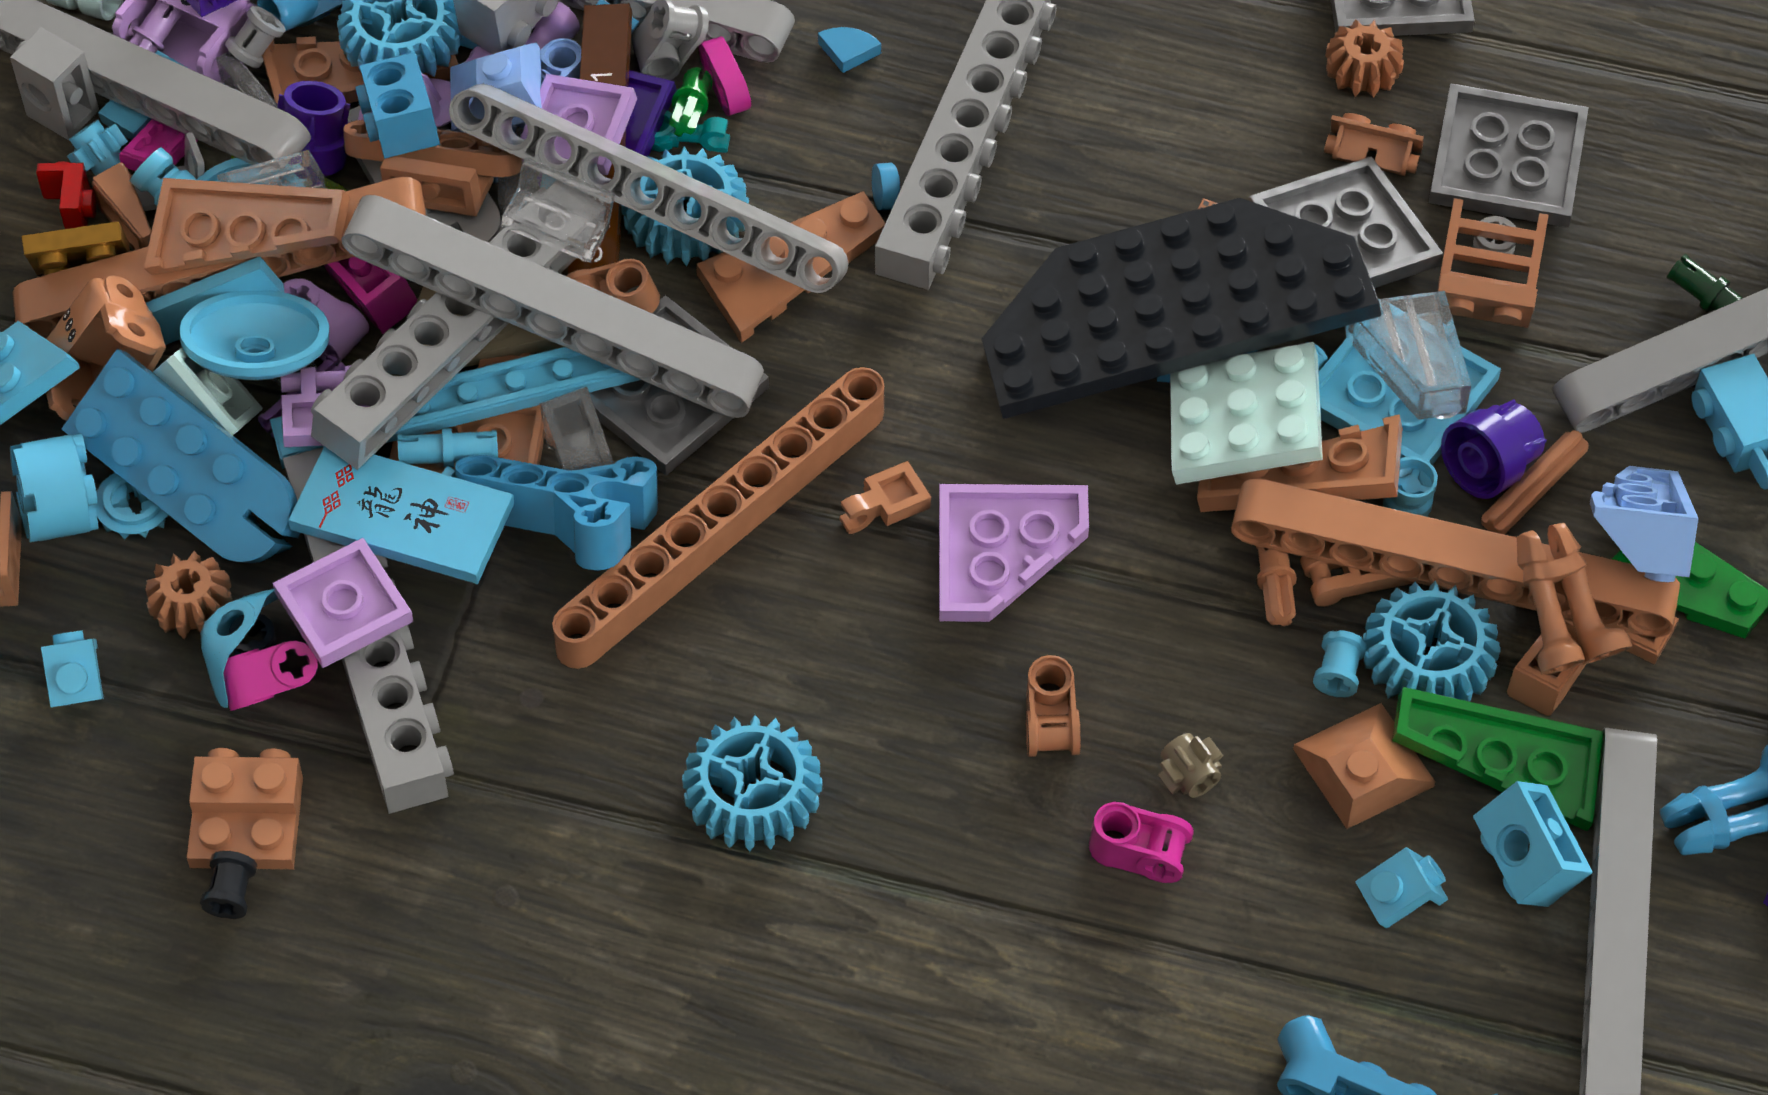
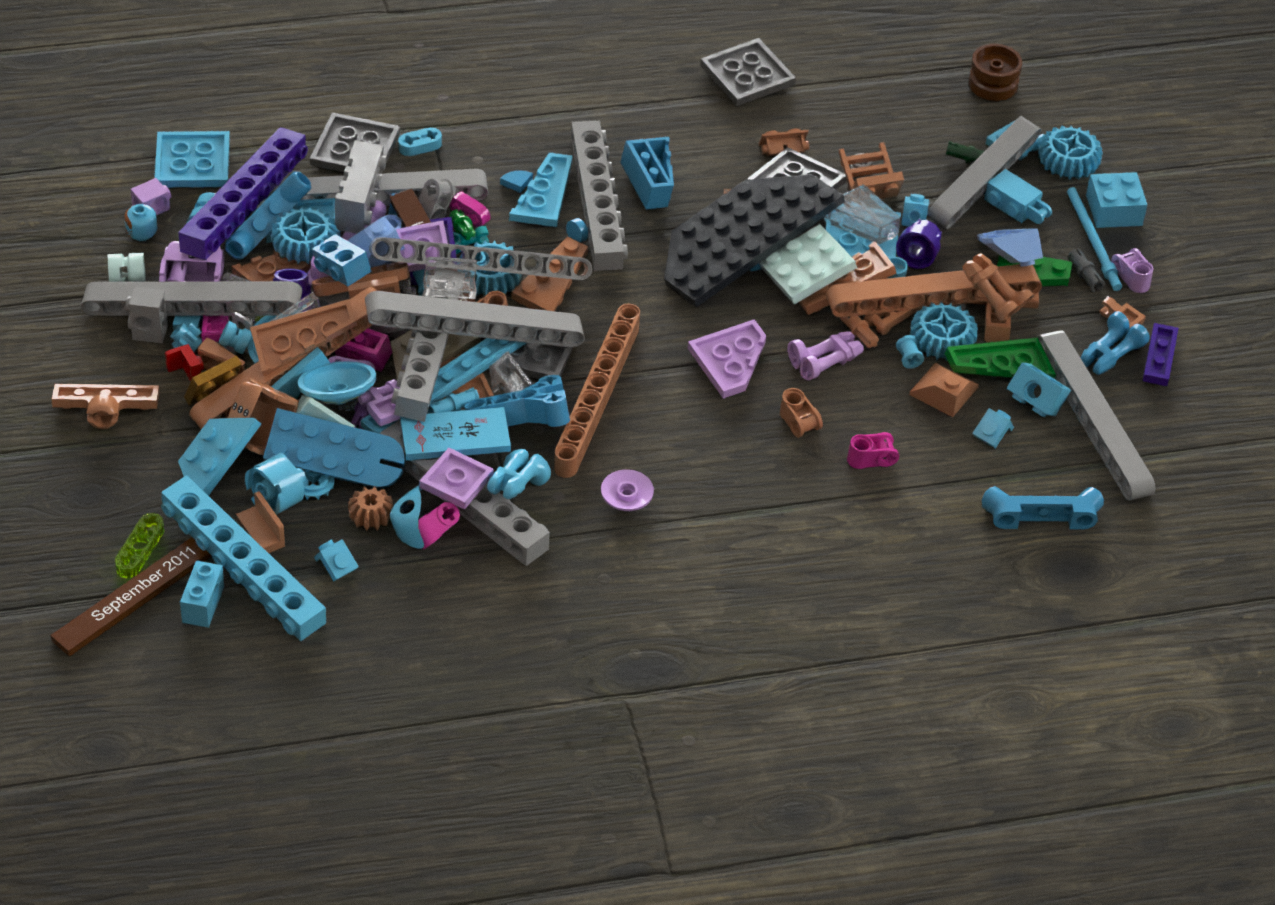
camera: 30 degrees left, 10 degrees down
nougat plate [187,748,303,869] -> none
black bush [200,851,257,919] -> none
light grey bush [225,6,286,68] -> none
medium azure gear [682,715,822,852] -> none
nougat plate [839,461,931,534] -> none
dark tan gear [1158,733,1224,798] -> none
nougat gear [1325,19,1404,98] -> none
flat silver plate [1428,83,1589,228] -> none
nougat axle [1481,430,1589,535] -> none
none -> medium azure piece [487,449,551,499]
none -> medium azure wing [509,153,573,227]
none -> lavender dish [601,470,654,511]
none -> dark azure wedge [620,137,674,209]
none -> lavender piece [787,332,864,380]
none -> medium azure bracket [902,194,929,227]

